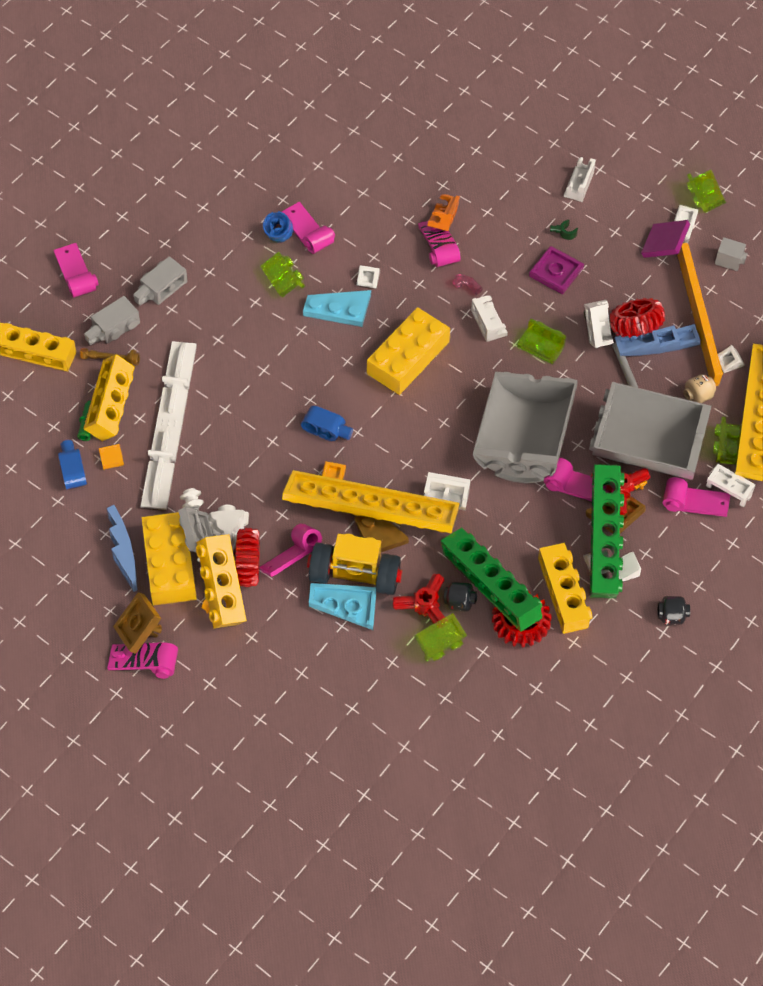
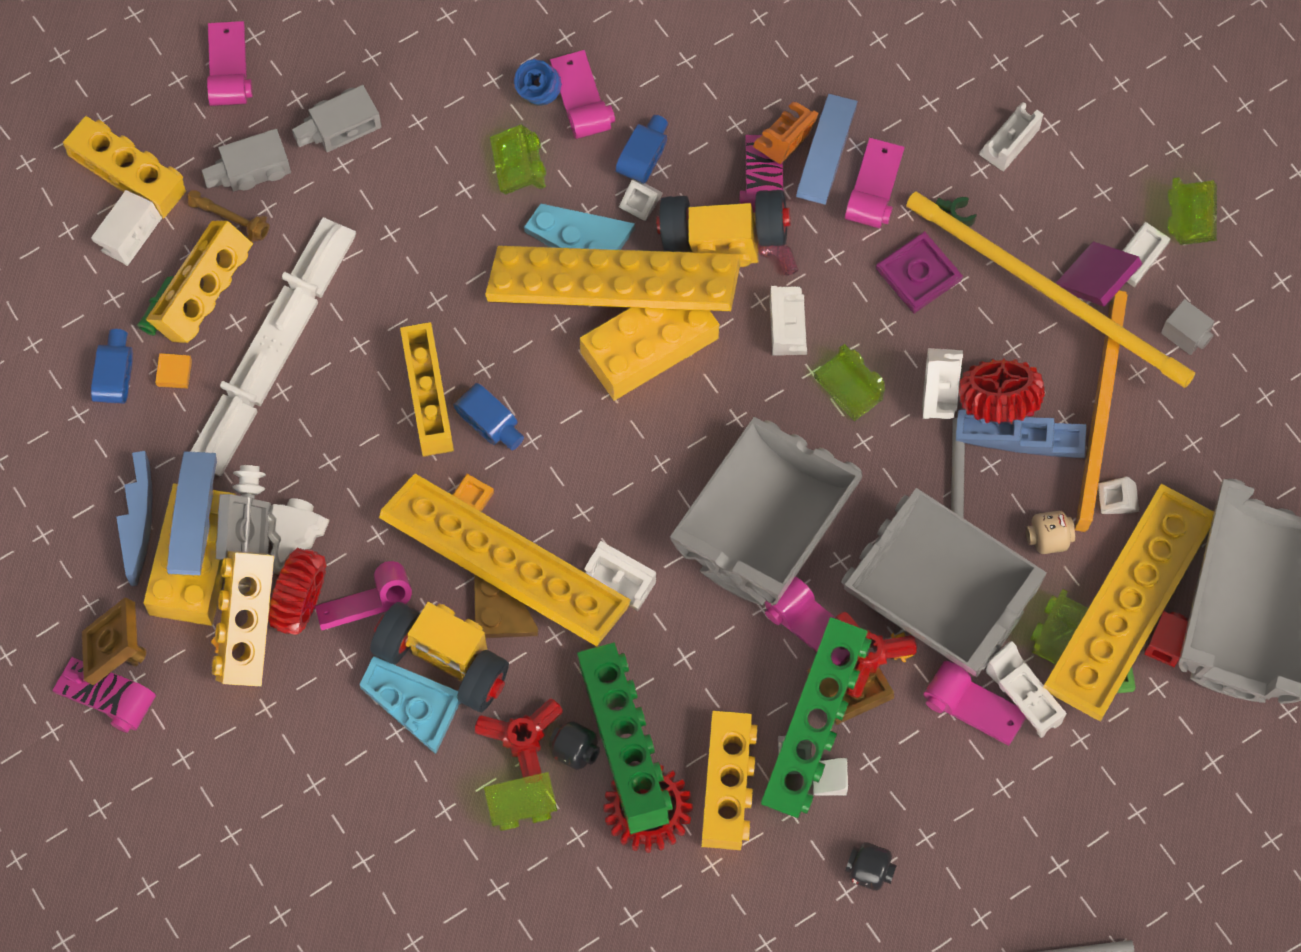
camera: 20 degrees right, 10 degrees up
none -> white hinge [91,190,162,266]
none -> medium blue slope [167,451,217,575]
none -> yellow brick [400,322,454,457]
none -> yellow plate [485,246,741,311]
none -> blue piece [616,115,668,184]
none -> brick [656,190,791,267]
none -> medium blue slope [796,94,858,205]
none -> dark pink door [845,138,905,229]
none -> yellow piece [906,191,1195,388]
none -> white slope [986,641,1024,686]

